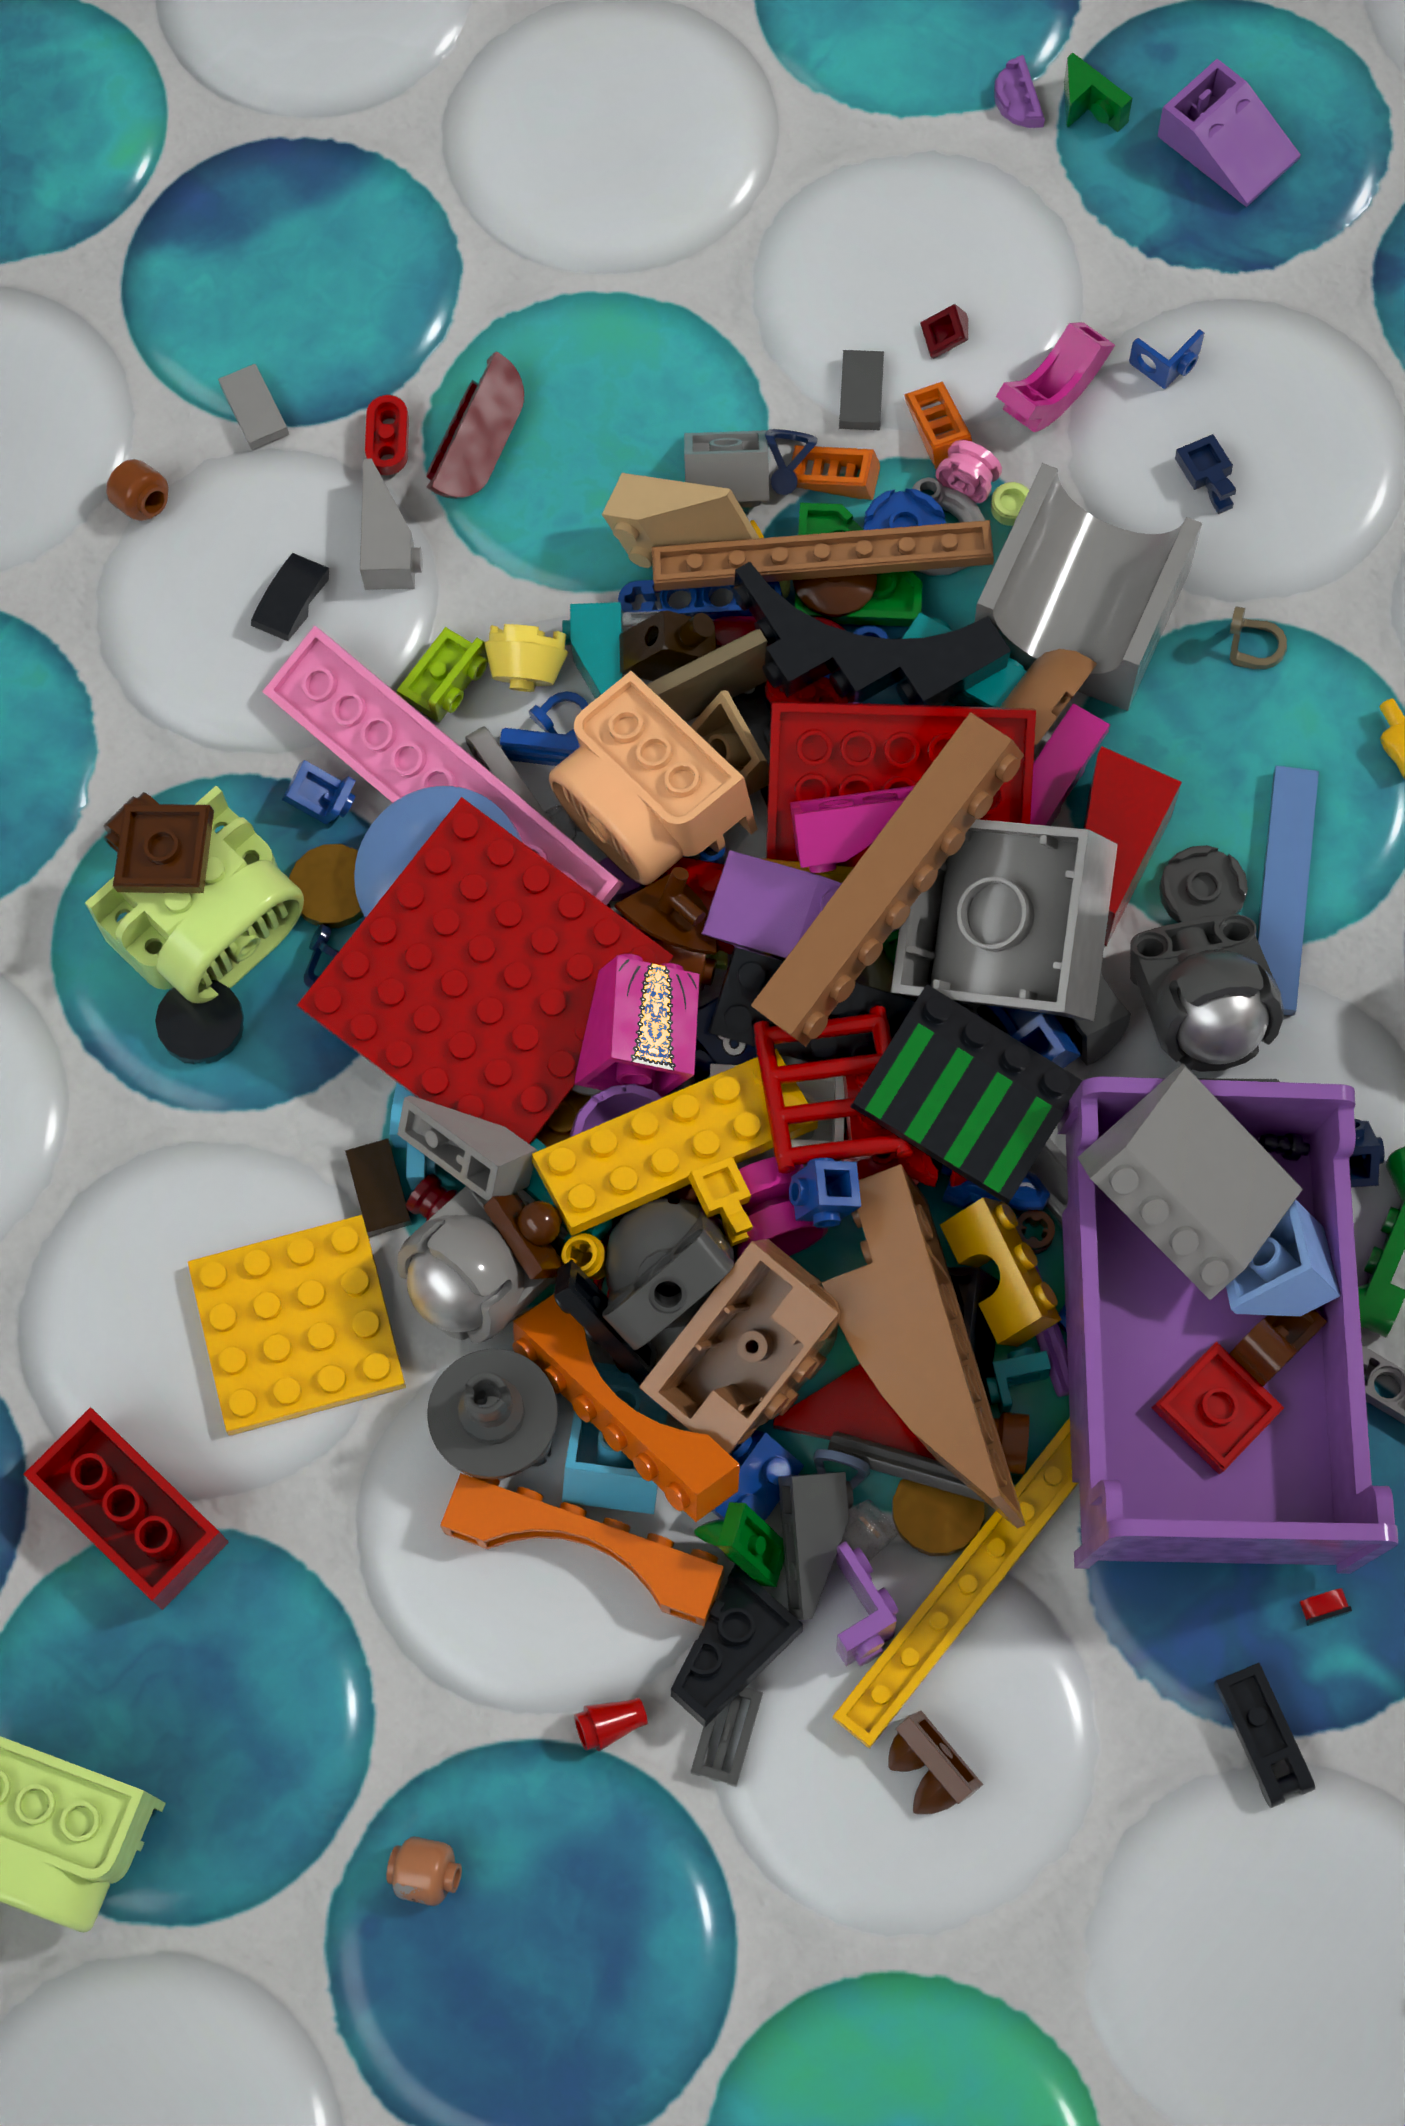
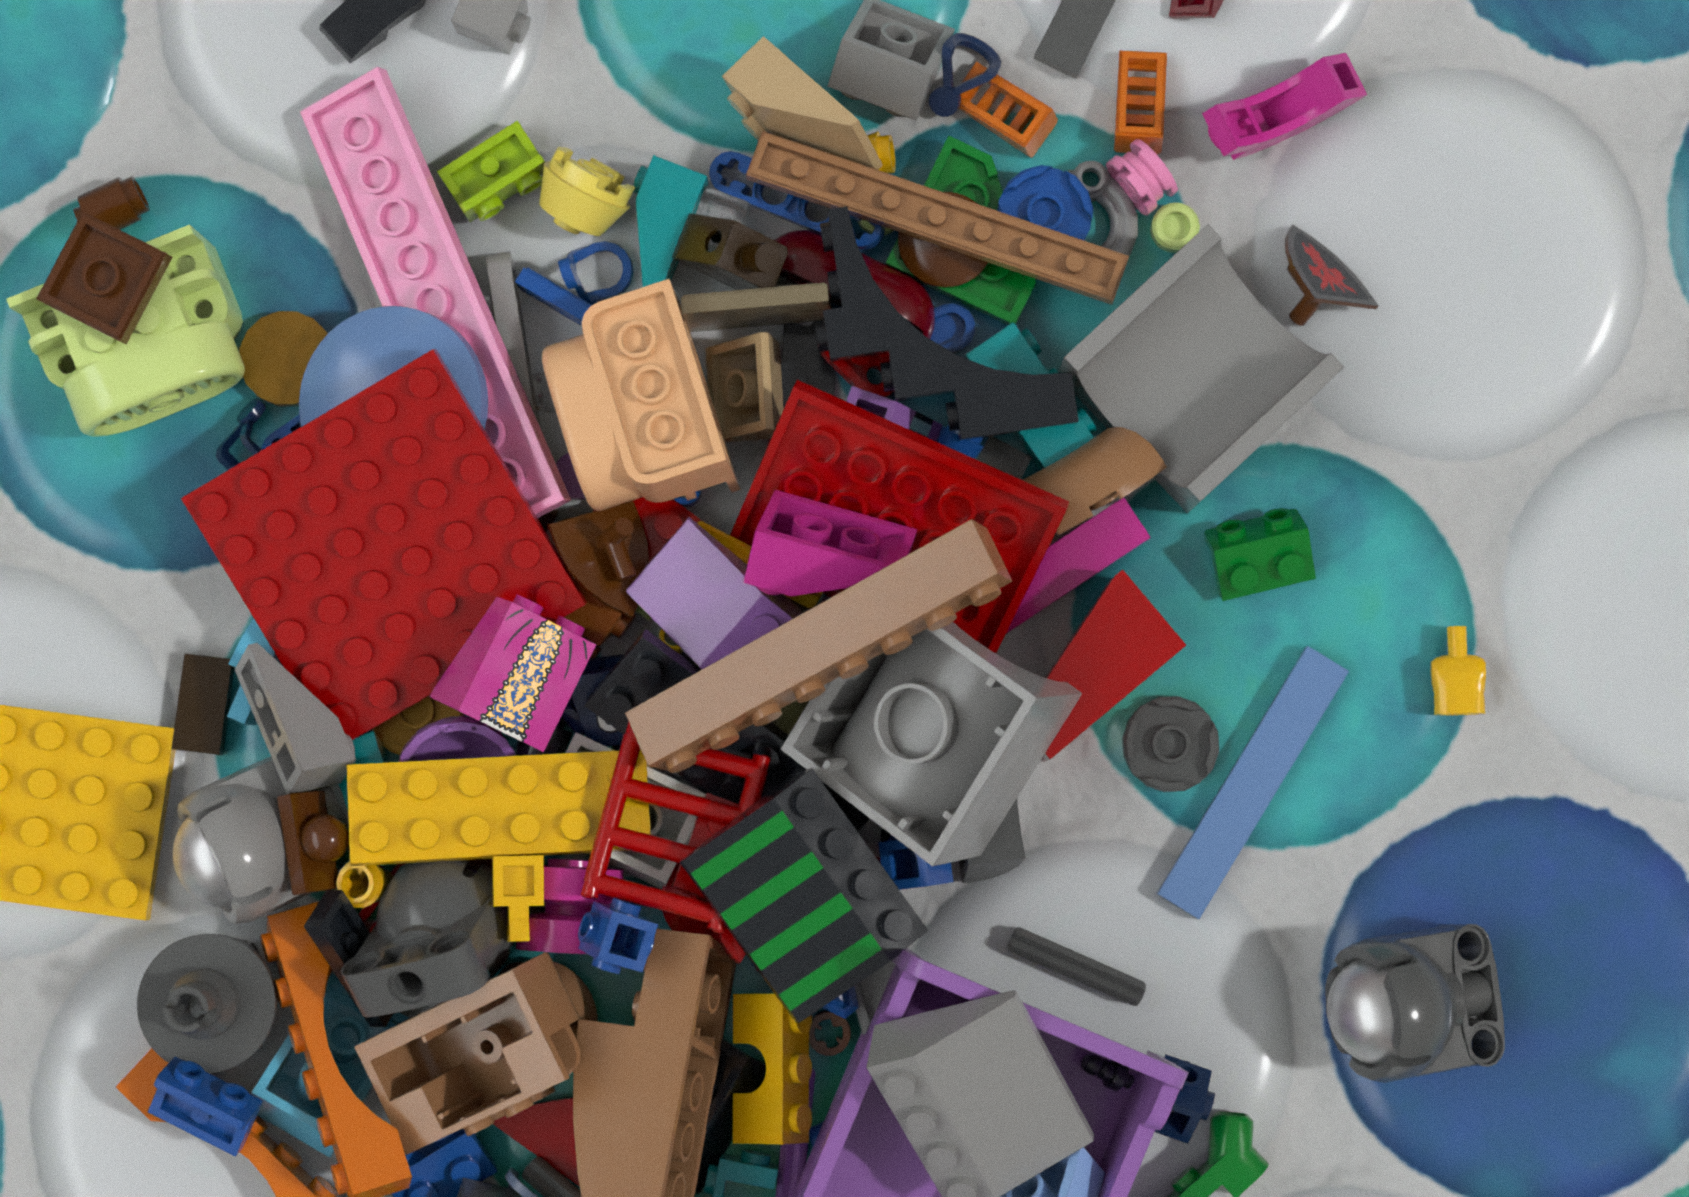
camera: 25 degrees right, 15 degrees up
black tile [155,979,244,1064] -> none
blue bracket [282,760,356,825] -> none
dark red wheel [406,1174,458,1221] -> none
blue bracket [1129,329,1205,389] -> none
dark grey piece [1130,914,1284,1072] -> none
dark blue plate [1175,434,1236,514] -> none
dark tan piece [1230,606,1287,669] -> none
none -> blue bracket [148,1056,263,1157]
none -> green bracket [1204,508,1316,601]
none -> shield [1285,224,1379,326]

